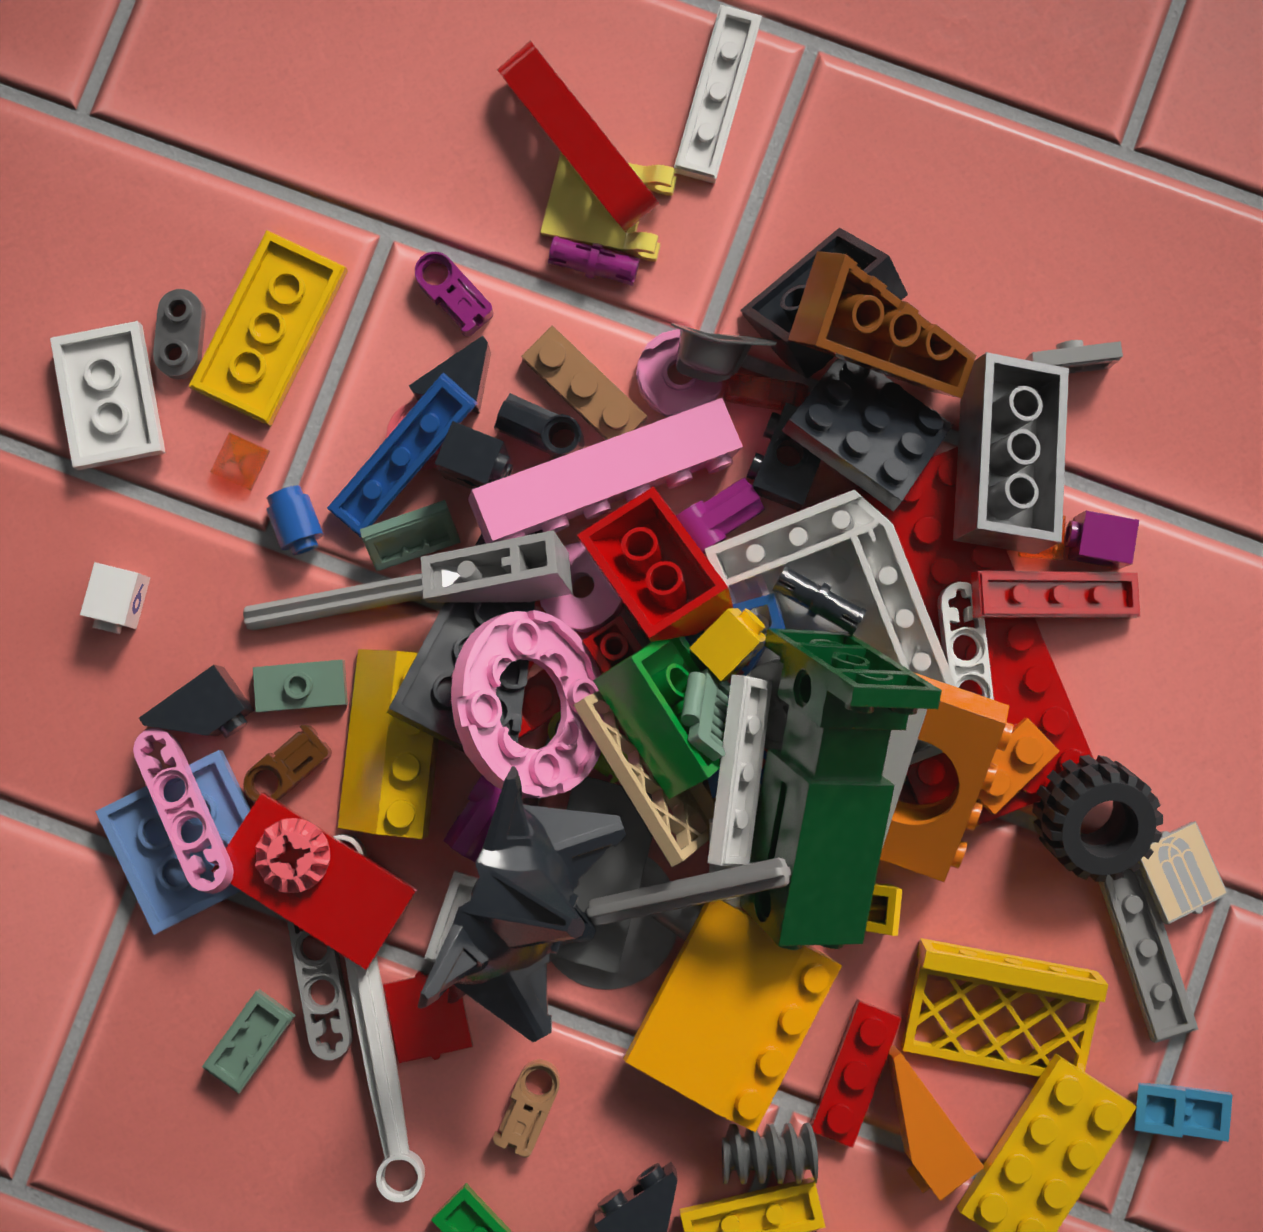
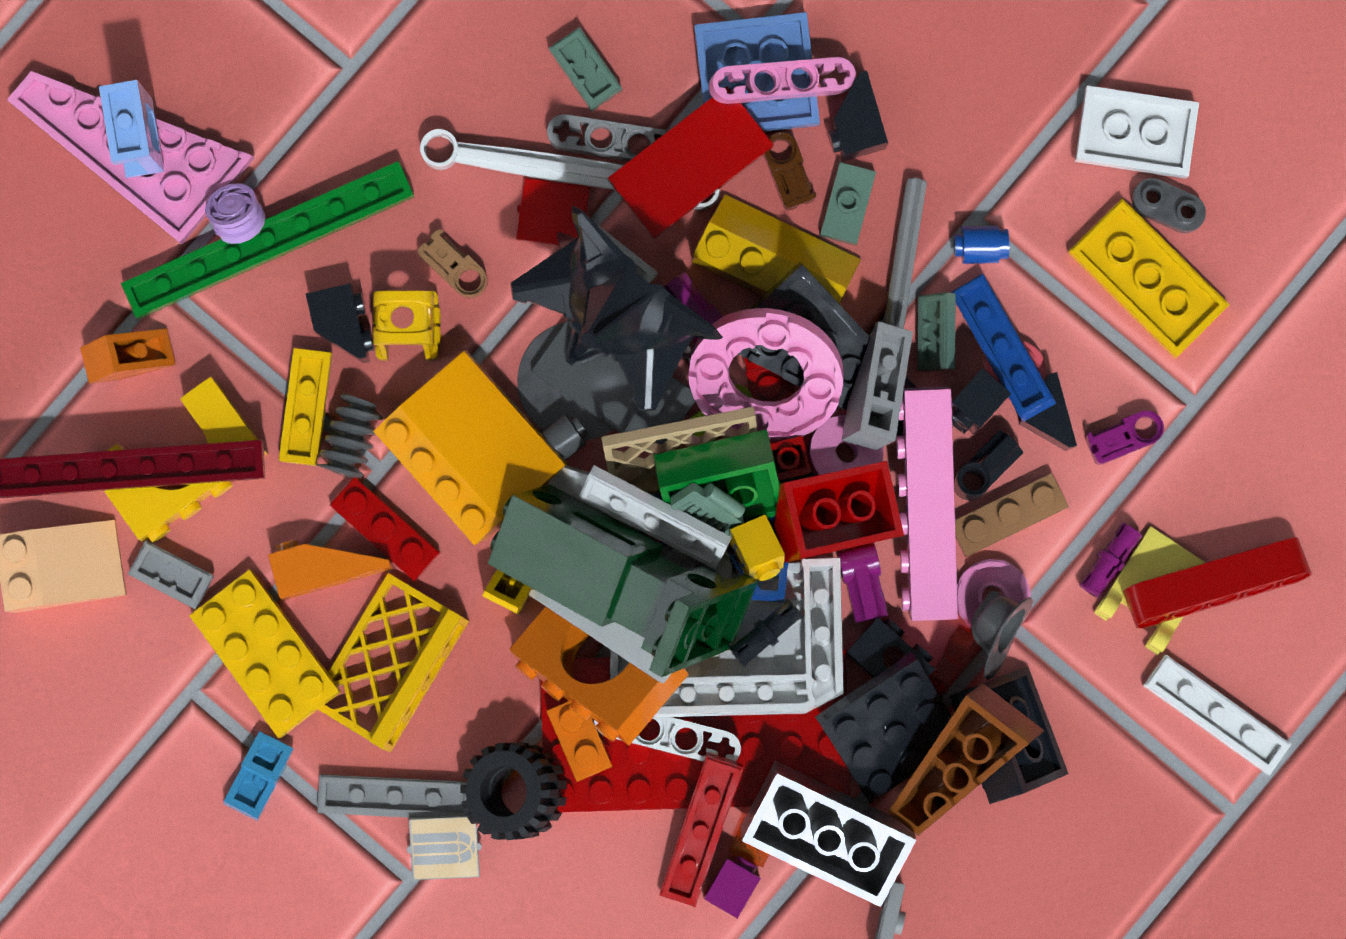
camera: 115 degrees right, 0 degrees up
white brick [80,562,150,634] -> none
clear orange slope [210,432,270,491] -> none
coral gear [255,818,330,893] -> none
light grey axle [586,857,791,926] -> none
none -> yellow piece [373,291,441,361]

